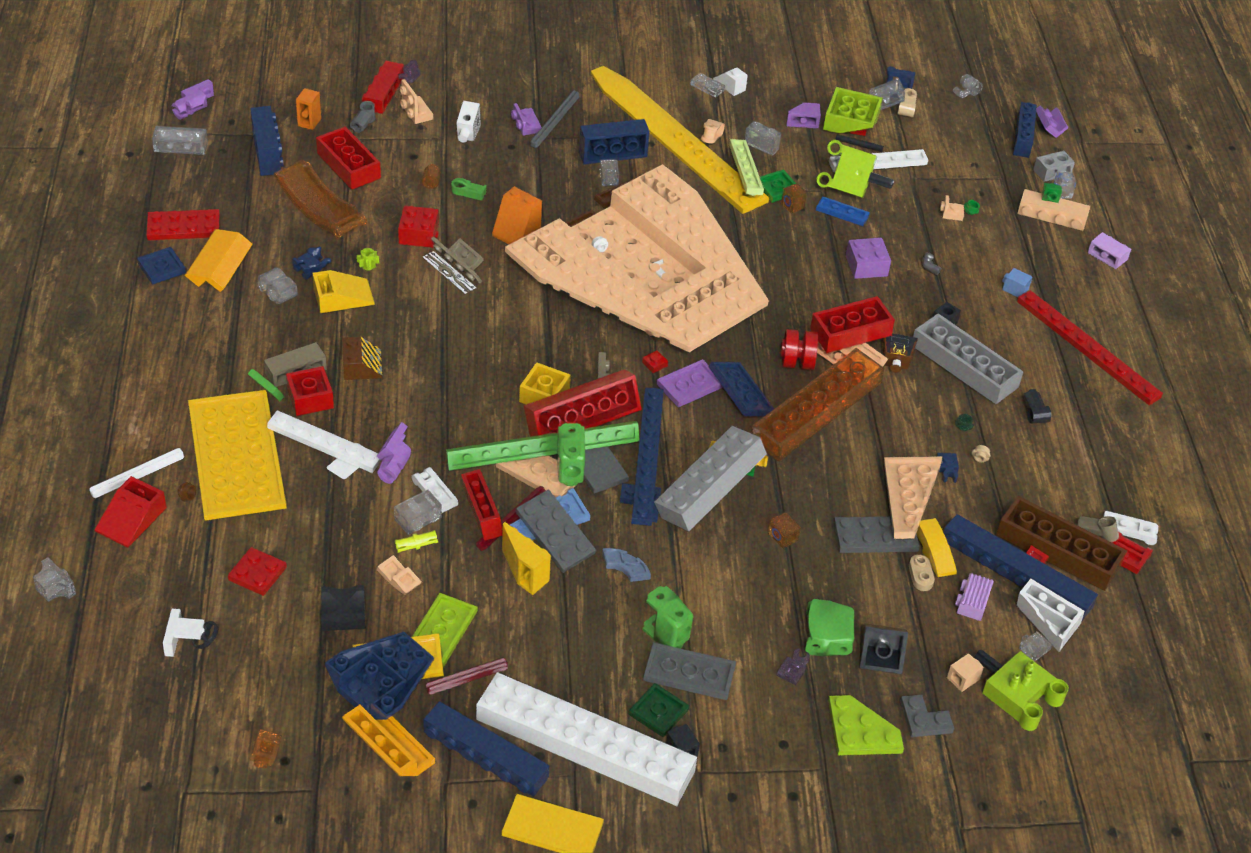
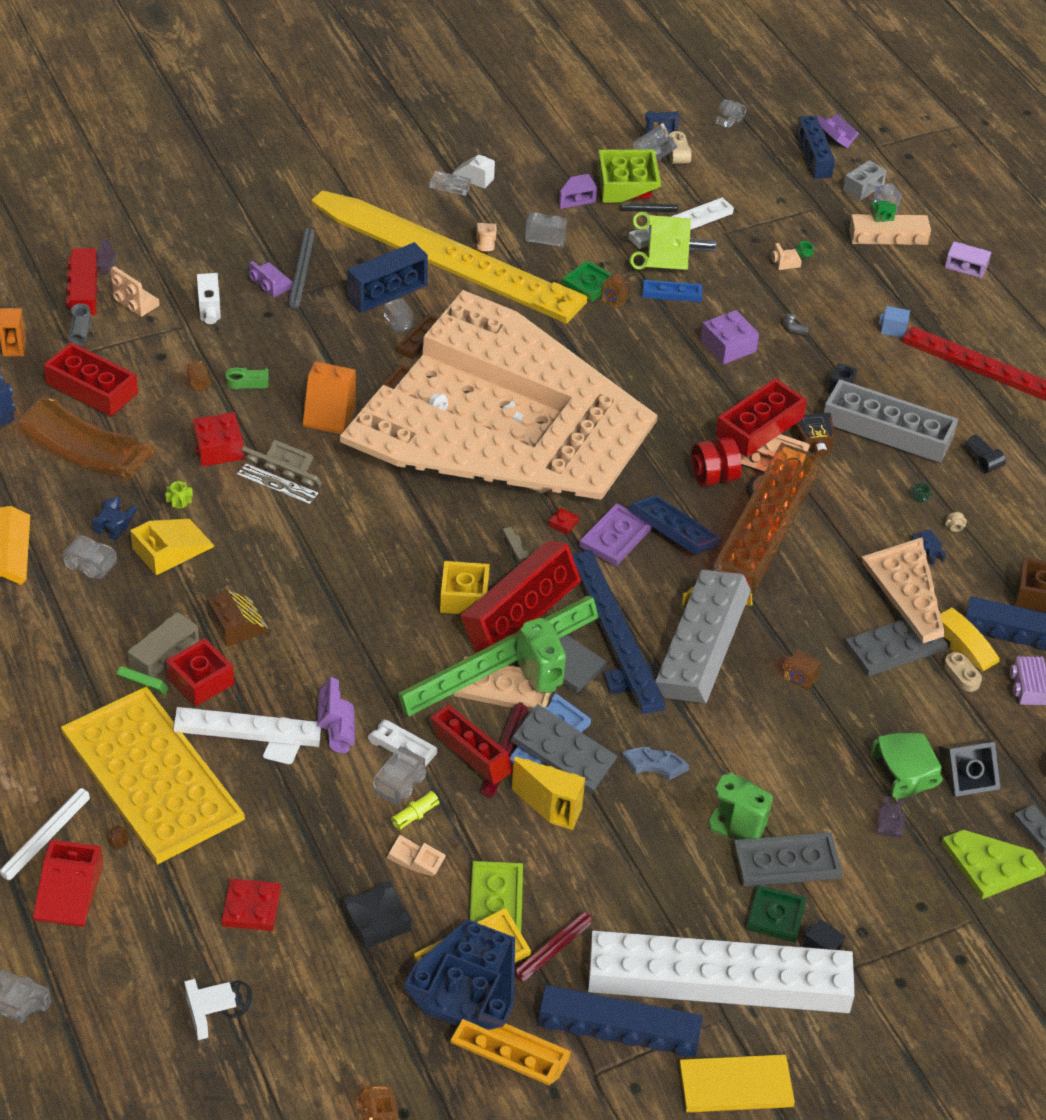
camera: 20 degrees left, 0 degrees up
yellowish green plate [729,139,764,196] -> none

